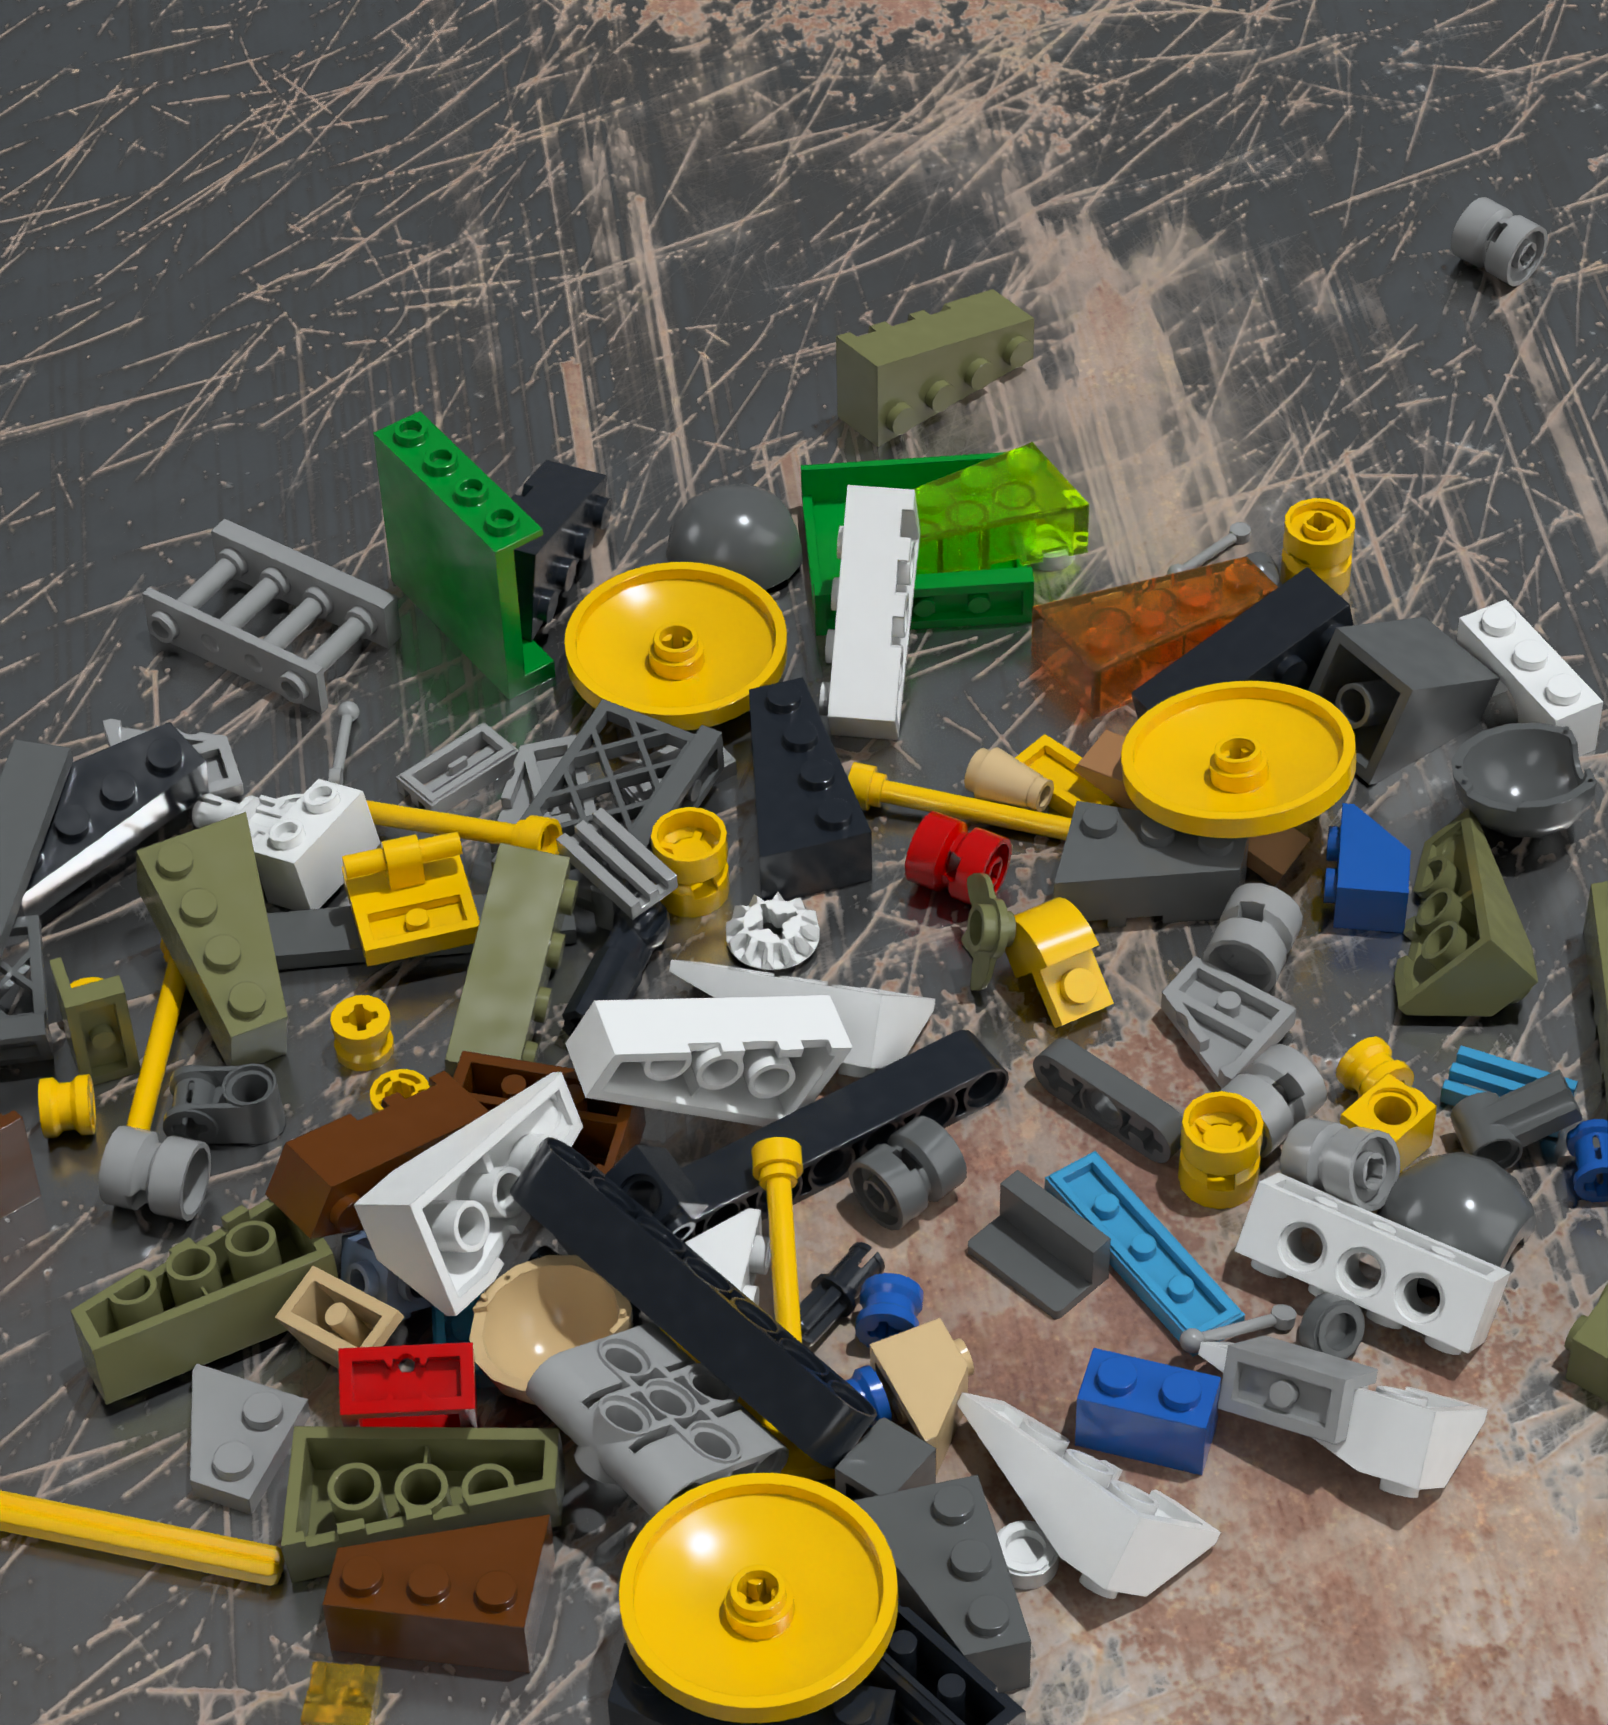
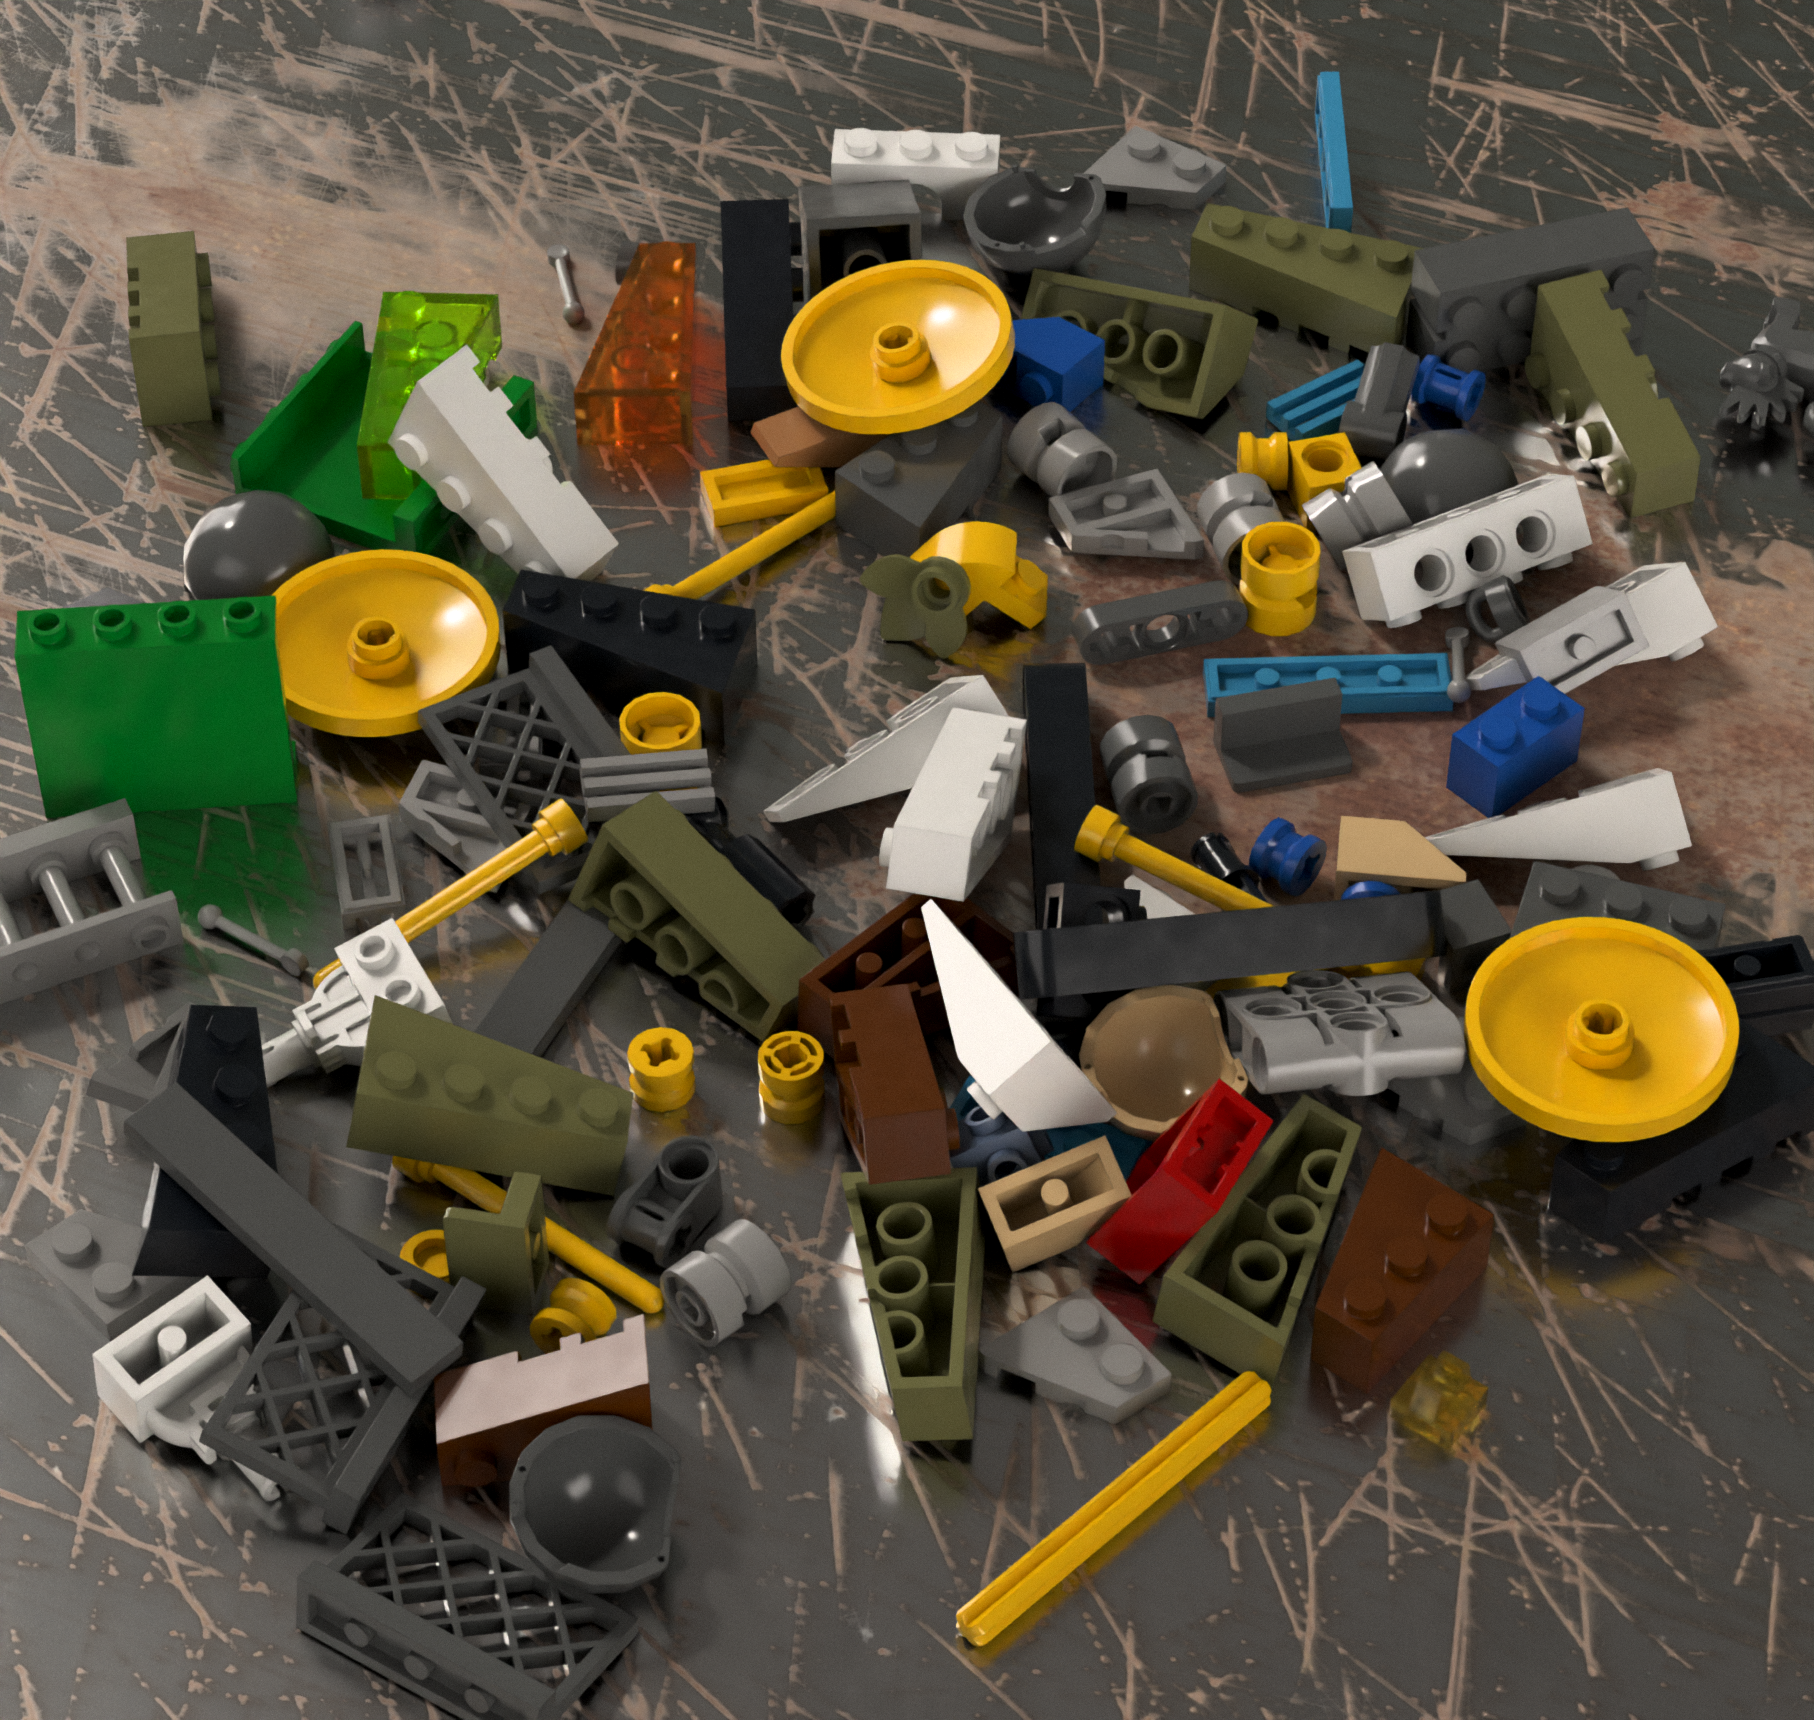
camera: 60 degrees left, 0 degrees up
yellow plate [341,831,480,967] -> none
white gear [726,892,820,970] -> none
red wheel [905,811,1012,905] -> none
tan cone [964,747,1054,812] -> none
yellow wheel [1280,498,1355,595] -> none

